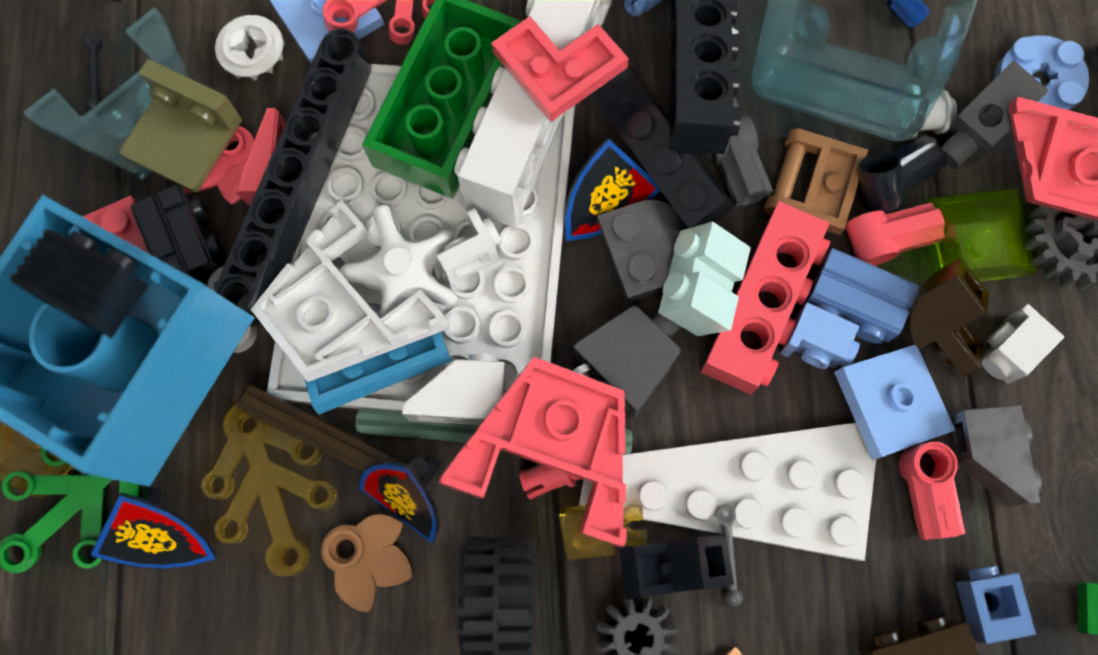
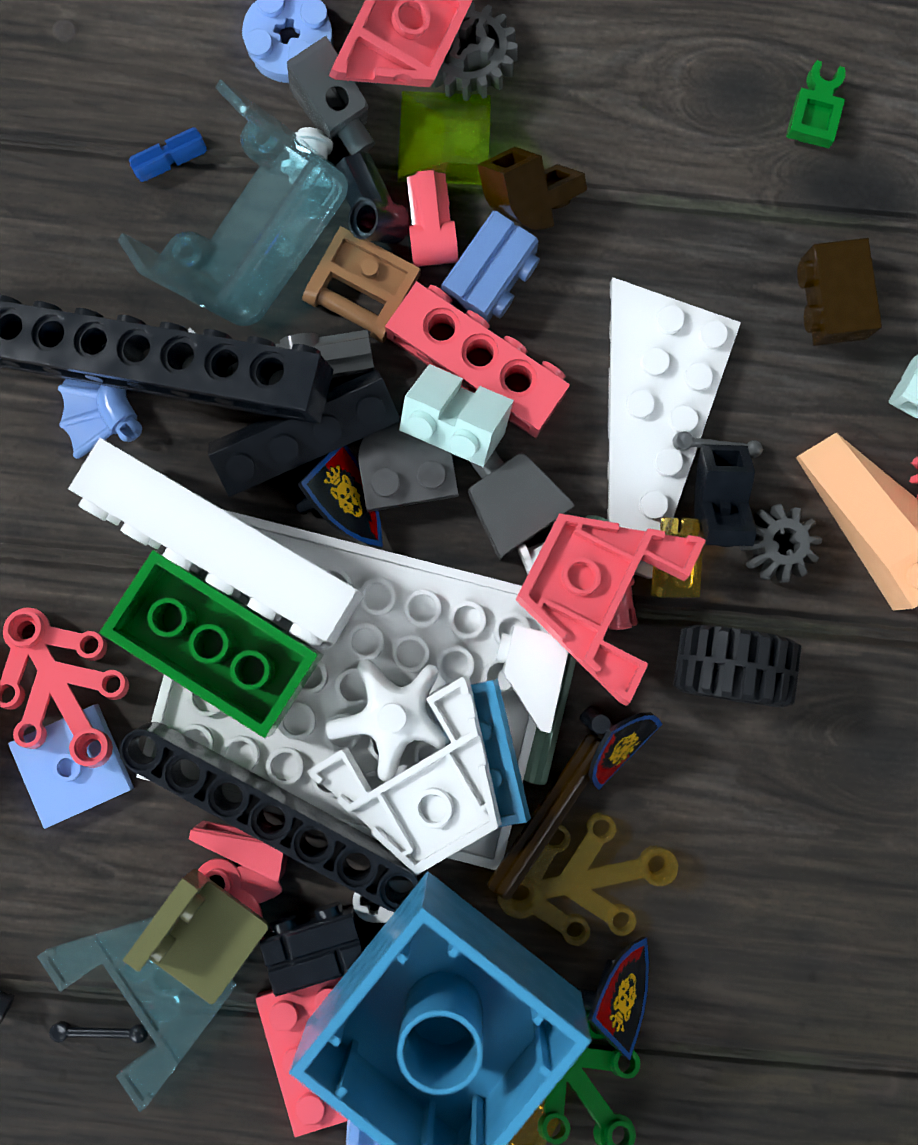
camera: 90 degrees left, 10 degrees up
black brick [10,229,149,339] -> none
white gear [215,15,285,80] -> none
medium nougat plate [321,514,413,612] -> none
white bracket [436,208,501,285] -> none
coral plate [491,16,628,122] -> none
light blue brick [780,303,860,369] -> none
light blue plate [834,345,955,460] -> none
coral piece [898,442,965,540] -> none
flat silver slope [950,406,1042,507] -> none
medium blue brick [956,565,1036,644] -> none
white brick [982,304,1064,384] -> none

